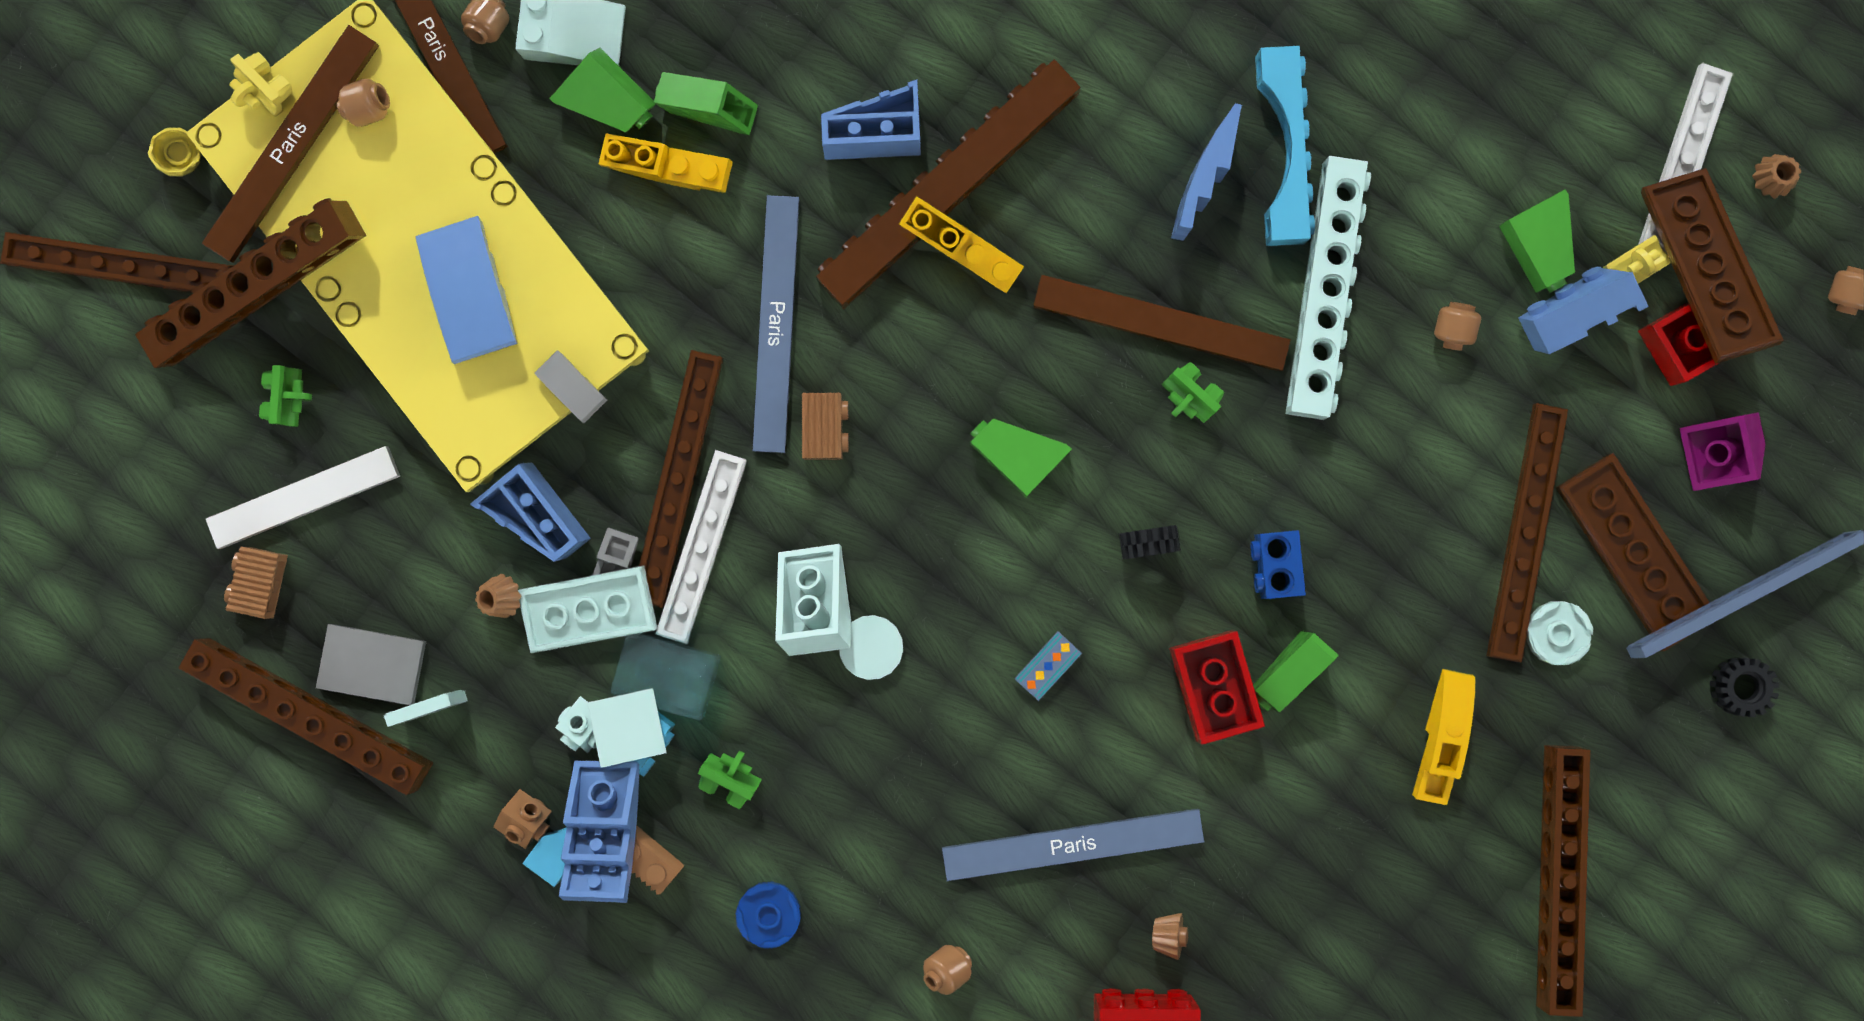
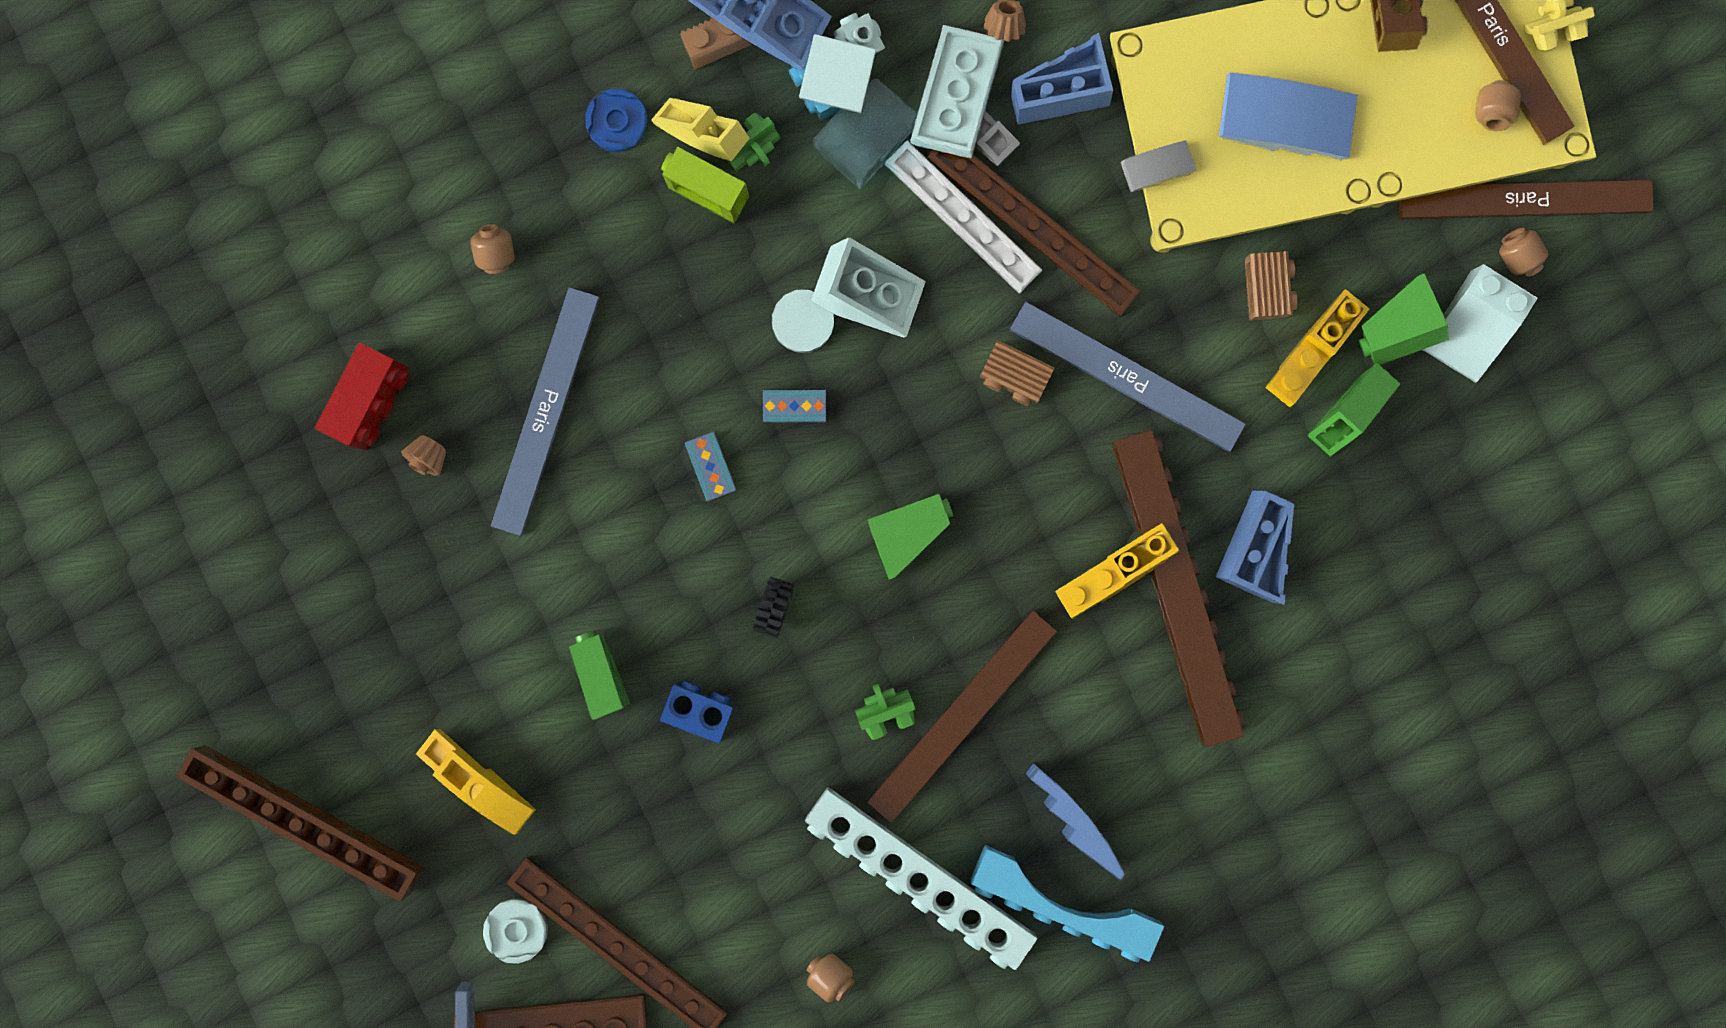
camera: 115 degrees right, 0 degrees up
red brick [1169,630,1265,745] -> none
none -> light yellow slope [652,98,750,161]
none -> lime window [661,147,749,224]
none -> sand blue tile [763,390,826,423]
none -> medium nougat brick [1245,251,1297,321]

